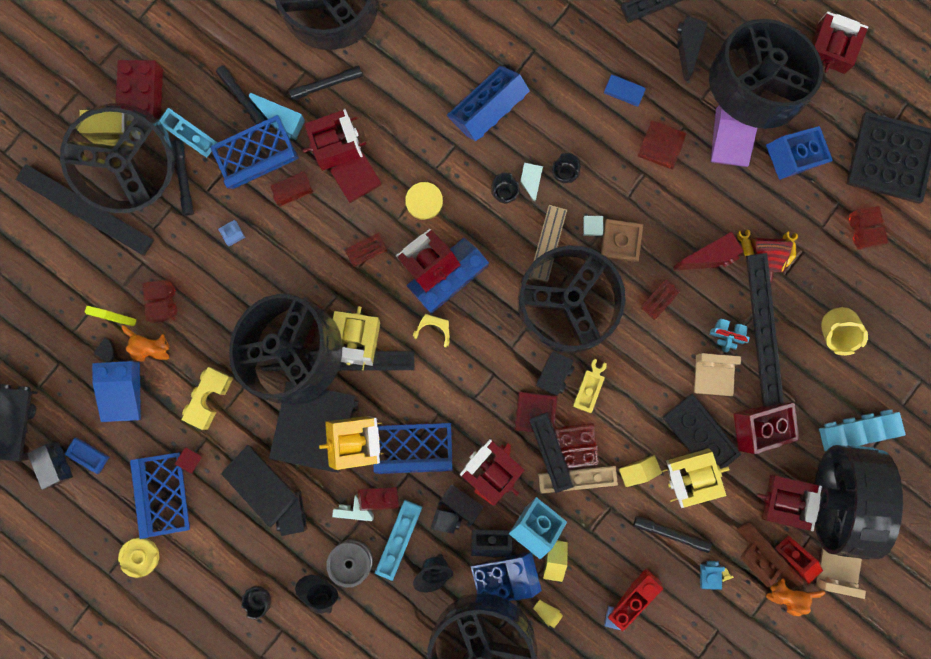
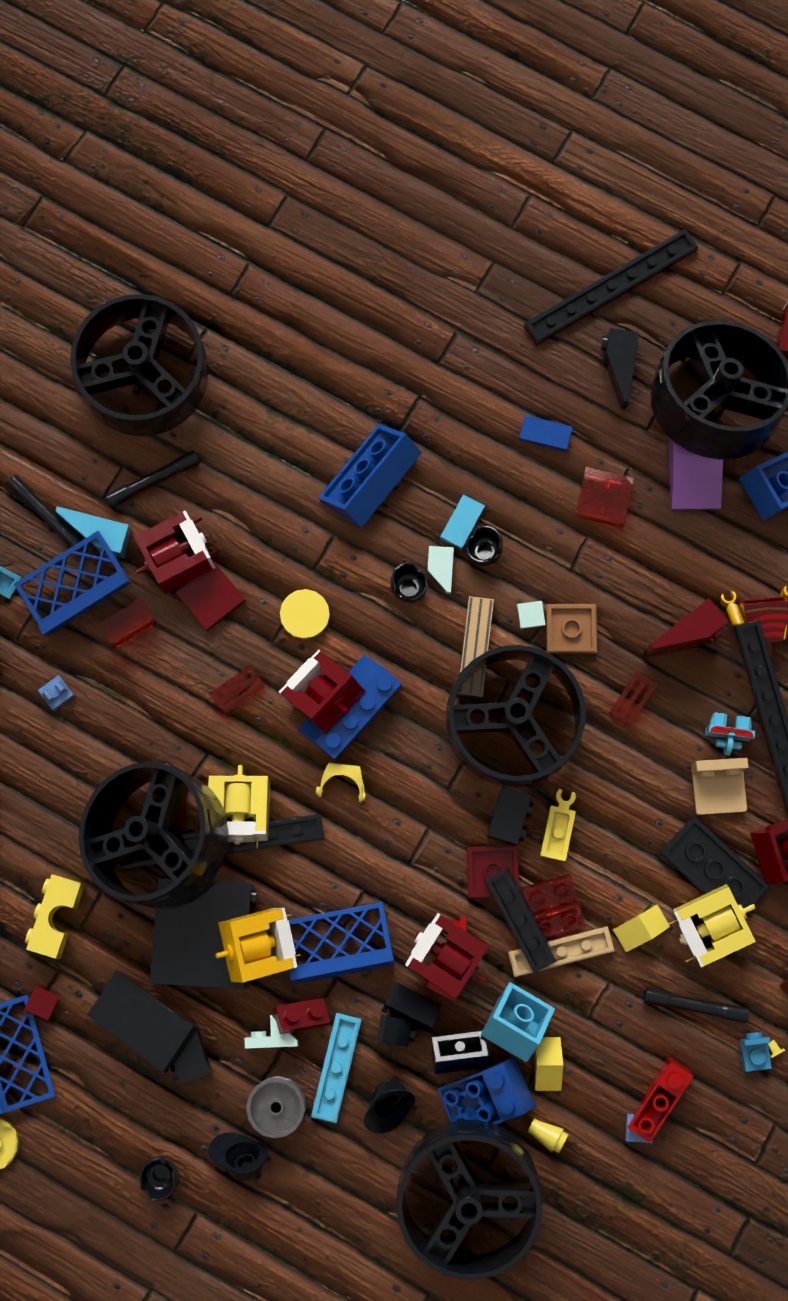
camera: 10 degrees left, 5 degrees down
none -> medium azure tile [440,495,485,550]

